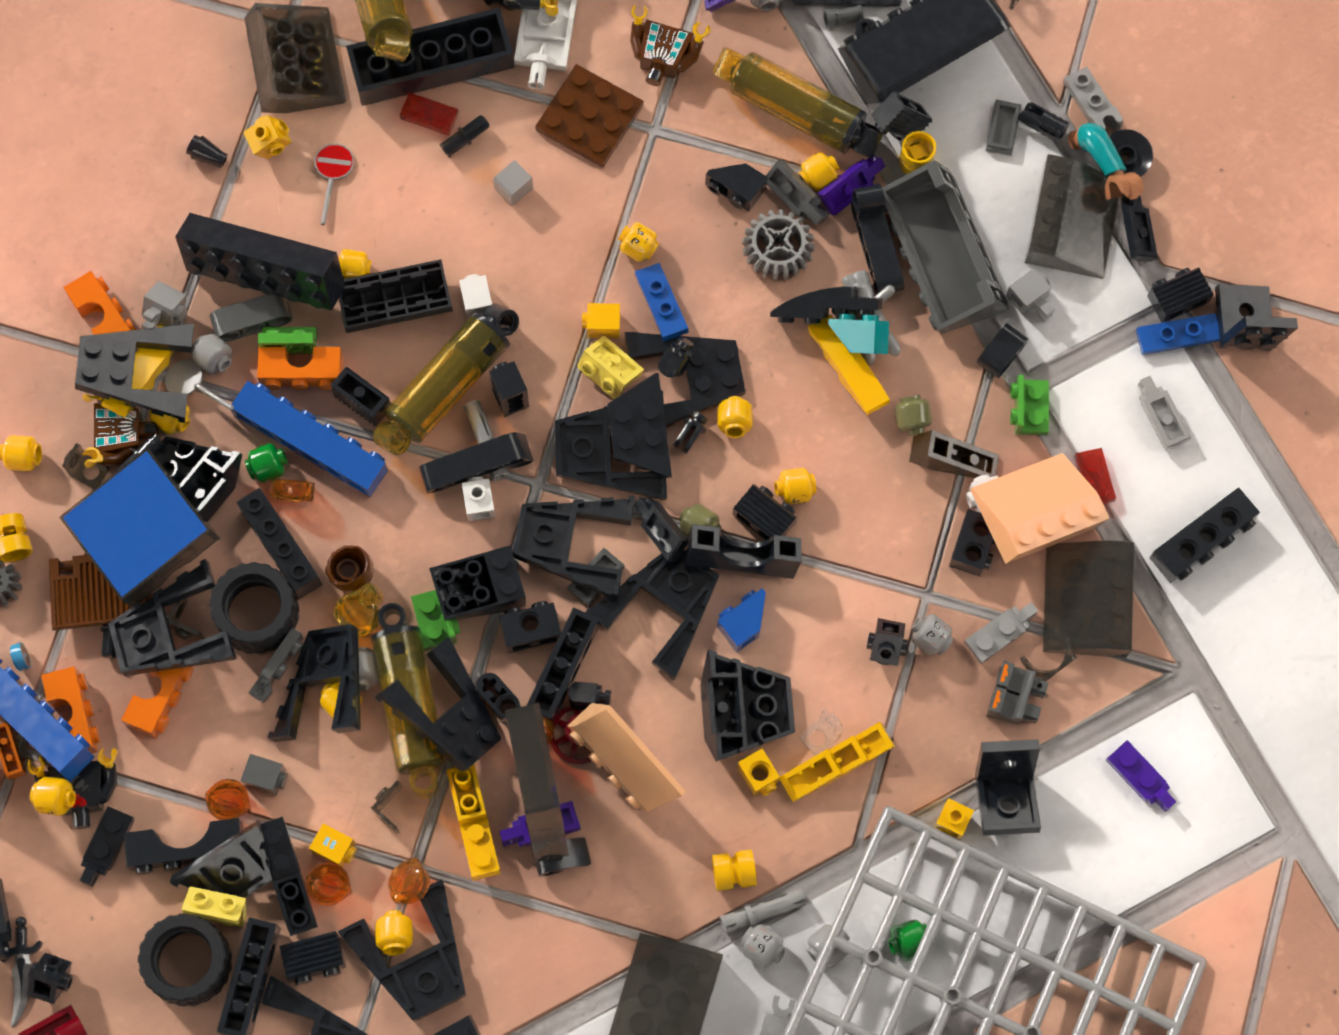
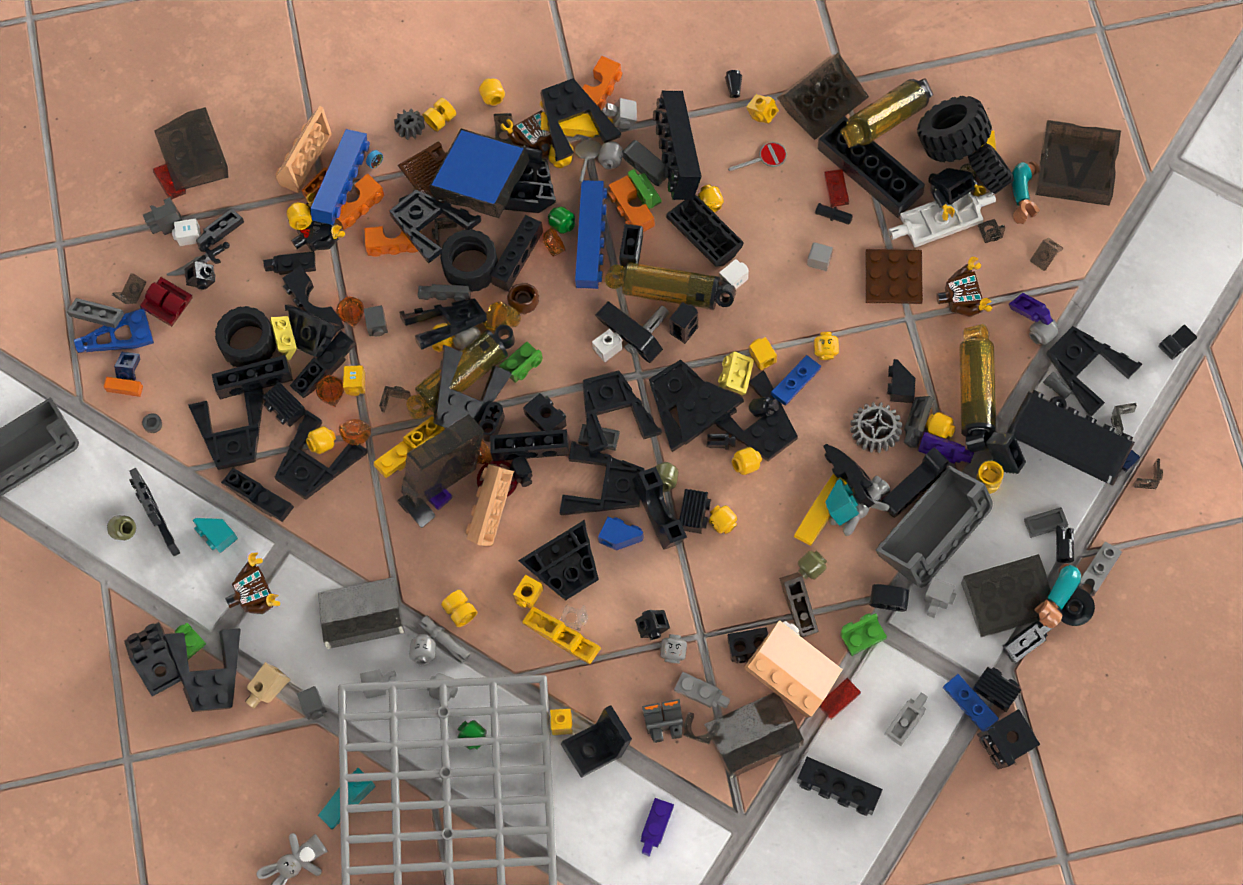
camera: 70 degrees right, 5 degrees down
black slope [429,545,526,621] -> none
black hinge [634,497,689,562] -> none

